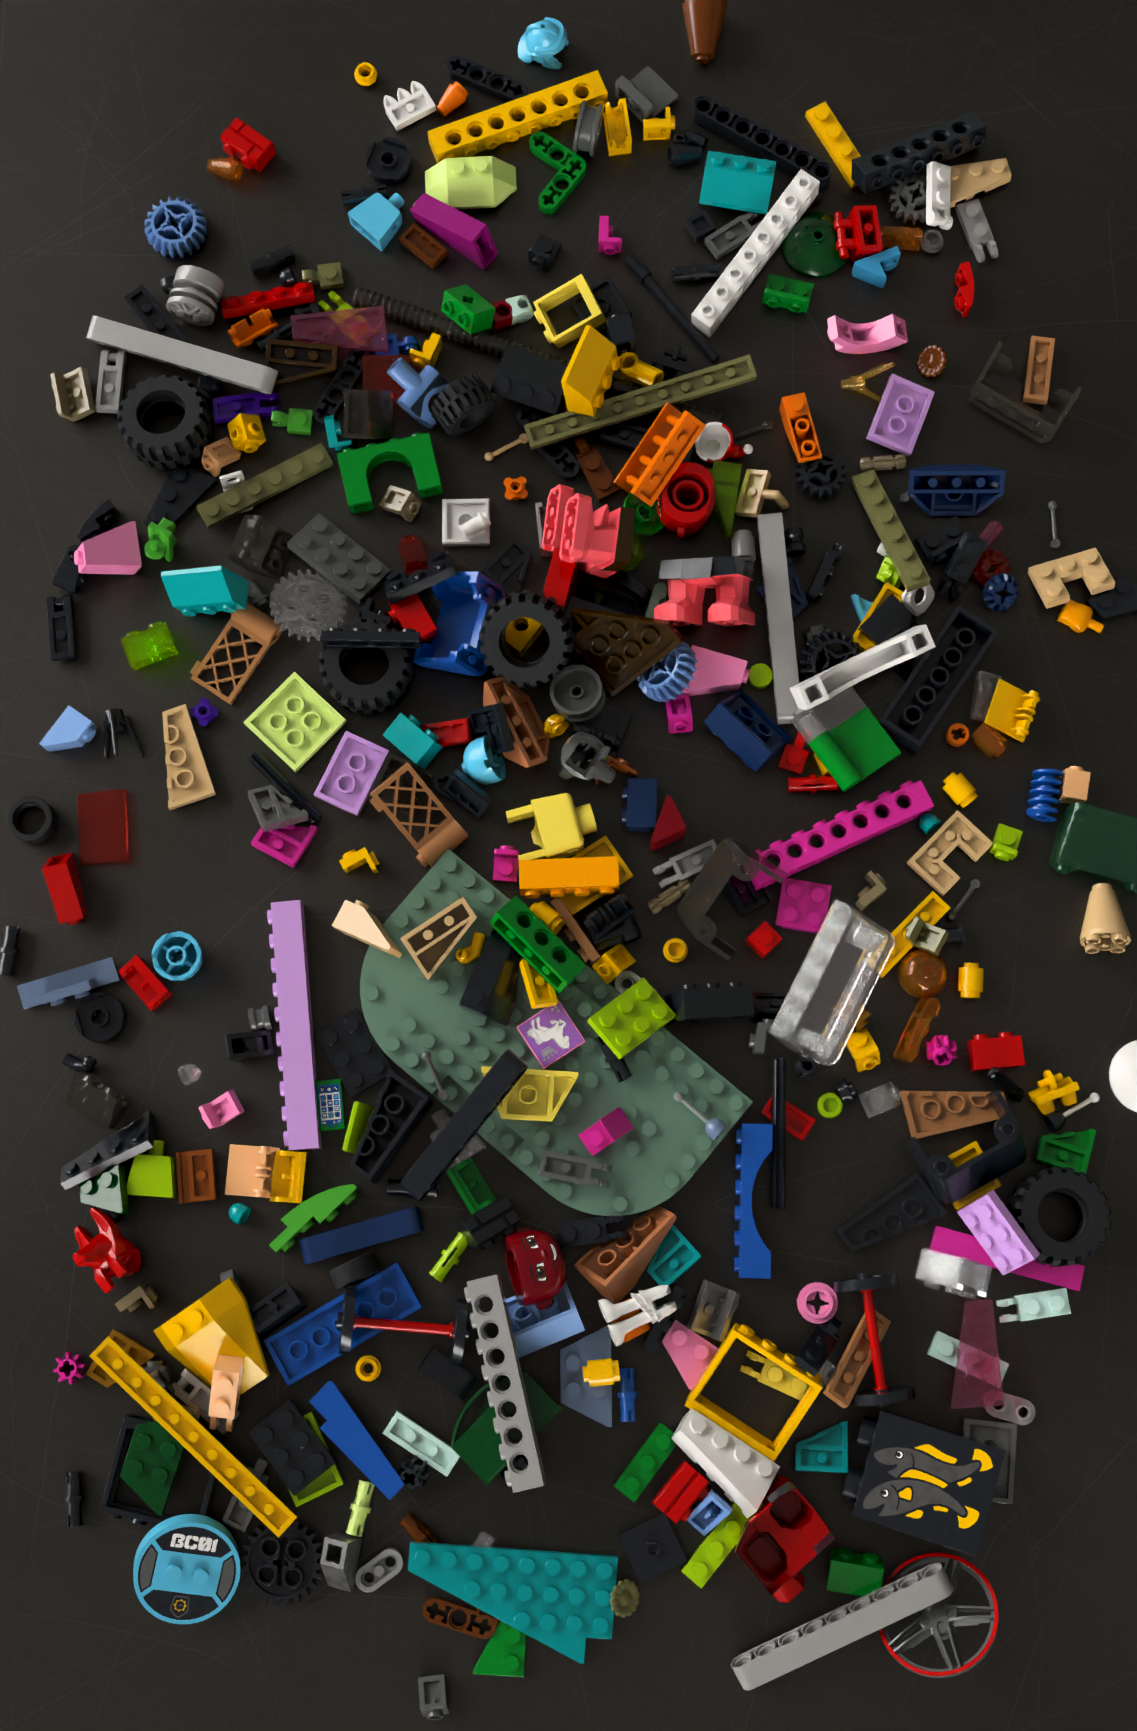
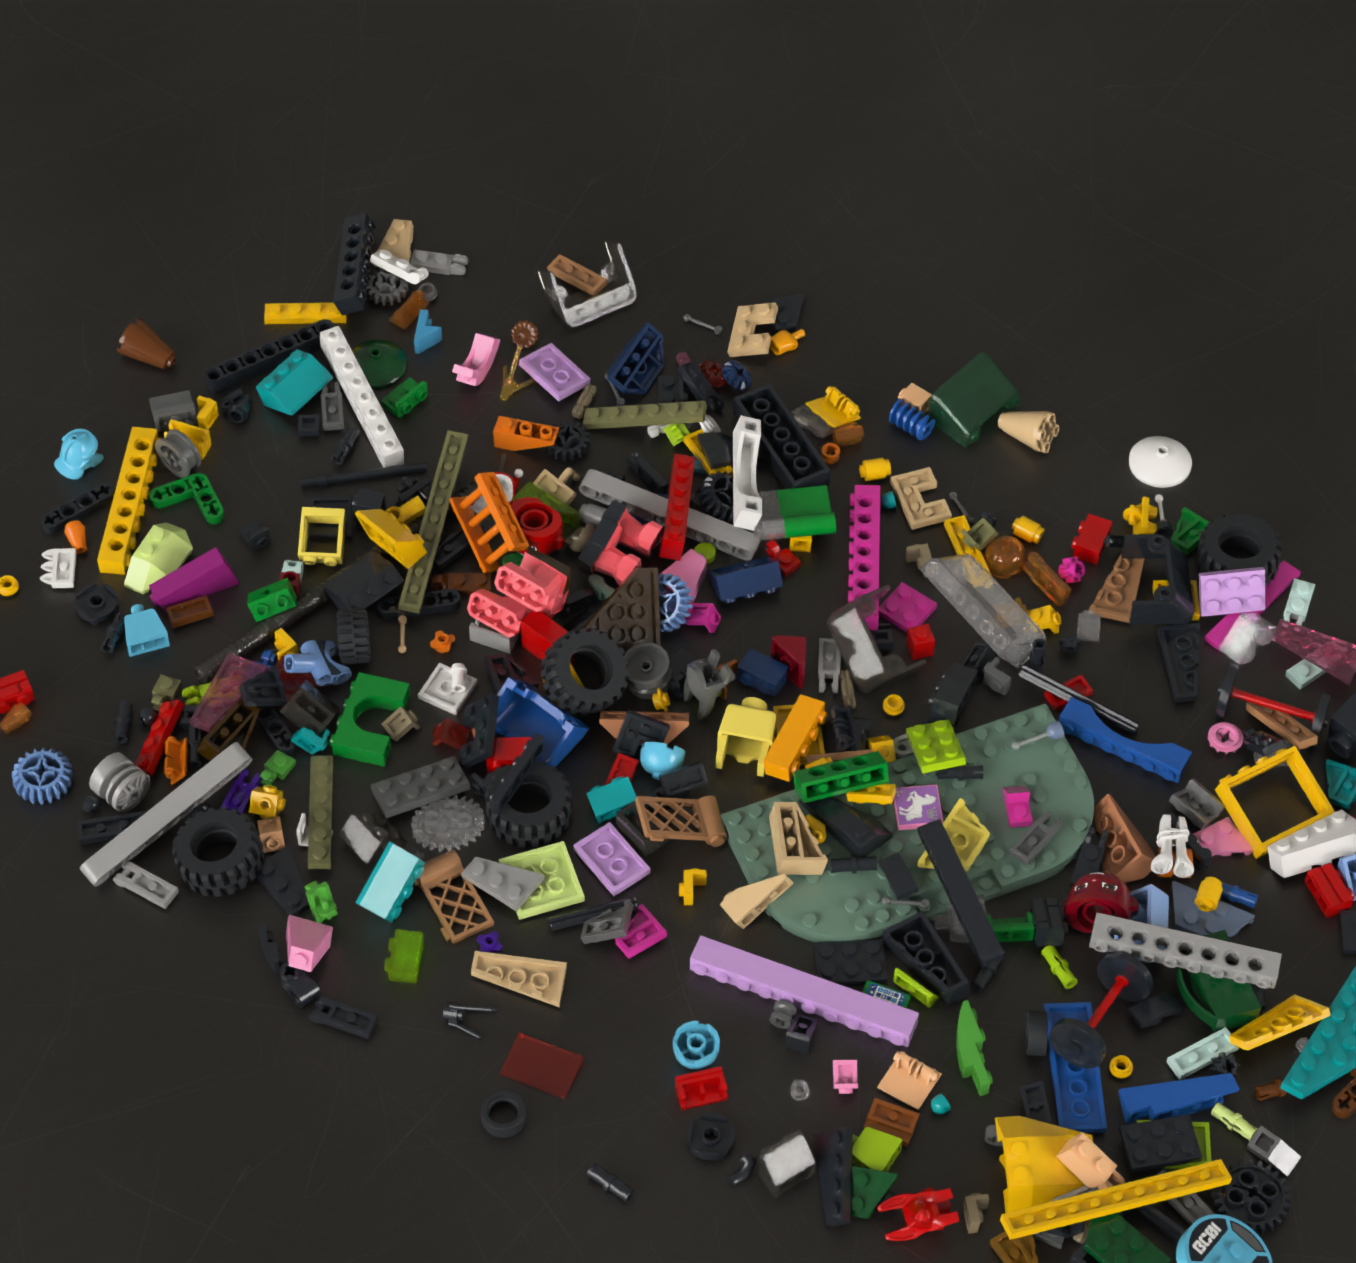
camera: 65 degrees left, 25 degrees down
sand blue bracket [17,957,120,1009] -> none
light blue slope [39,705,97,752] -> none
red slope [42,852,87,925] -> none
dark tan bracket [50,367,96,422] -> none
yellow hinge [269,1150,307,1203] -> none
dark blue beam [299,1206,425,1265] -> none
light grey plate [355,1548,404,1592] -> none
dark pink bracket [493,845,519,883] -> none
dark pink bracket [598,216,622,255] -> none
green plate [614,1422,677,1503] -> none
teal wing [647,1225,702,1287] -> none
light yellow hinge [740,1350,810,1400] -> none
red pin [788,774,838,794] -> none
lime tile [817,1093,843,1118] -> none
red brick [833,205,883,262] -> none
red slope [954,261,974,318] -> none
lime bracket [989,823,1023,861] -> none
none -> black wing [239,665,287,706]
none -> light grey wing [462,857,545,912]
none -> dark tan hair [565,523,595,552]
none -> red arch [659,454,695,561]
none -> black pin [831,855,877,874]
none -> black slope [878,852,918,900]
none -> yellow wing [1229,994,1330,1051]

